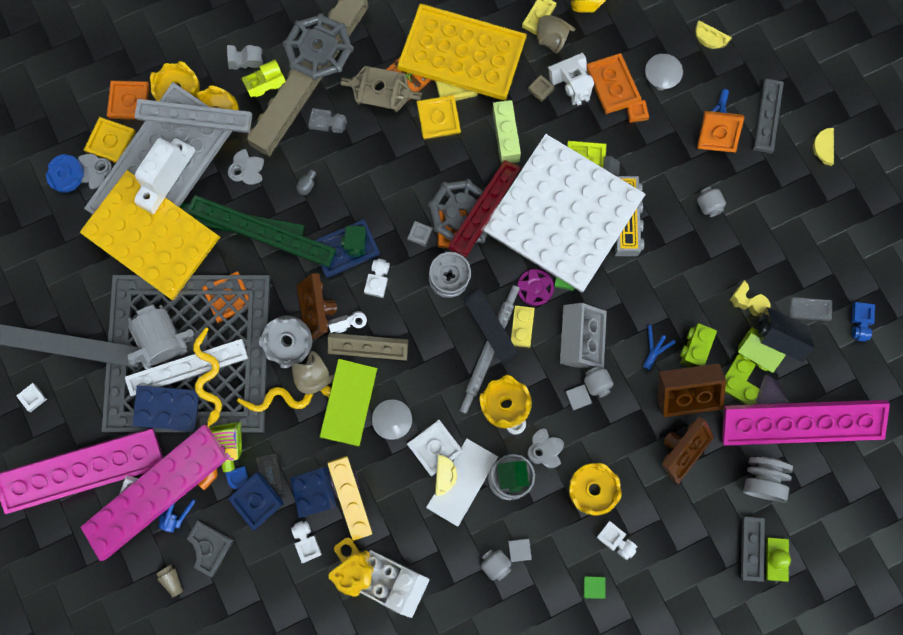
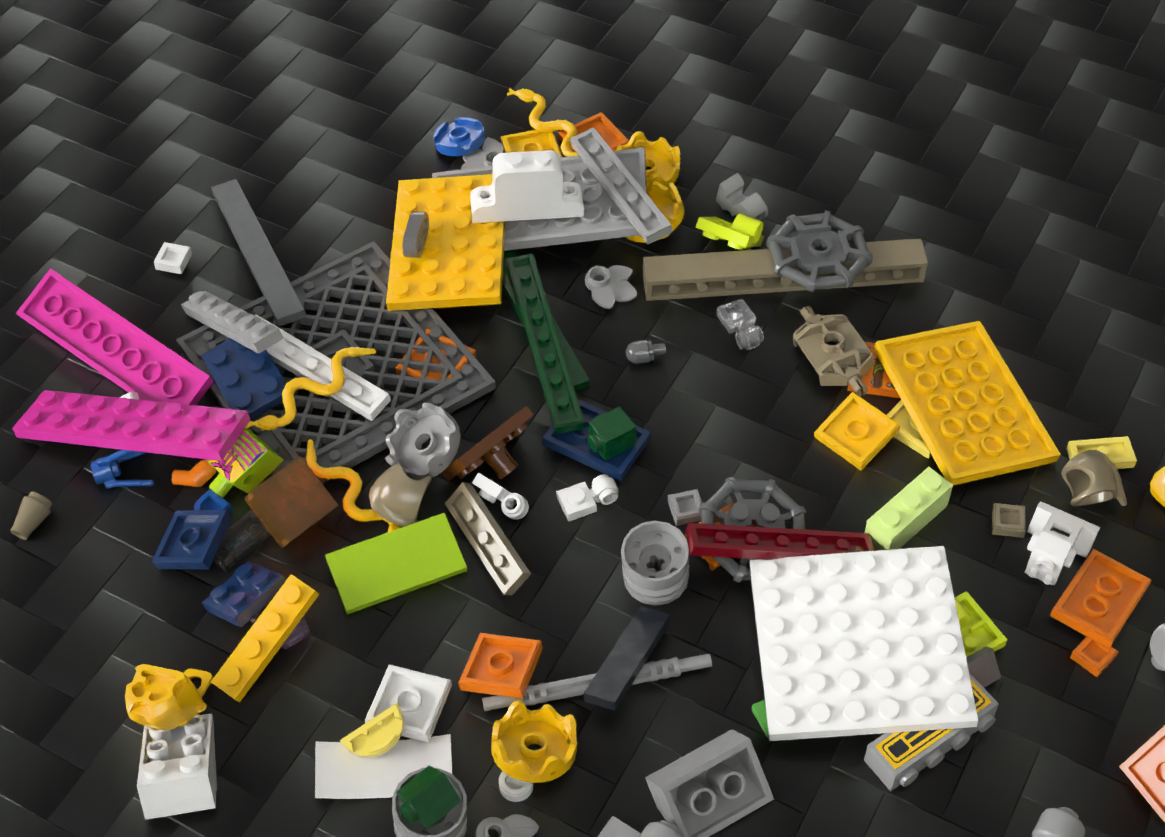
camera: 55 degrees right, 25 degrees down
light grey container [128,305,194,369] -> none
dark grey tile [187,521,234,578] -> none
white plate [291,521,322,563] -> none
light grey dish [372,400,412,440] -> none
light yellow plate [511,306,535,348] -> none
magenta wheel [517,269,554,306] -> none
none -> light grey plate [181,291,284,354]
none -> clear orange brick [244,456,338,548]
none -> dark grey beam [402,211,429,258]
none -> orange tile [458,633,543,699]
none -> yellow animal [507,88,578,157]

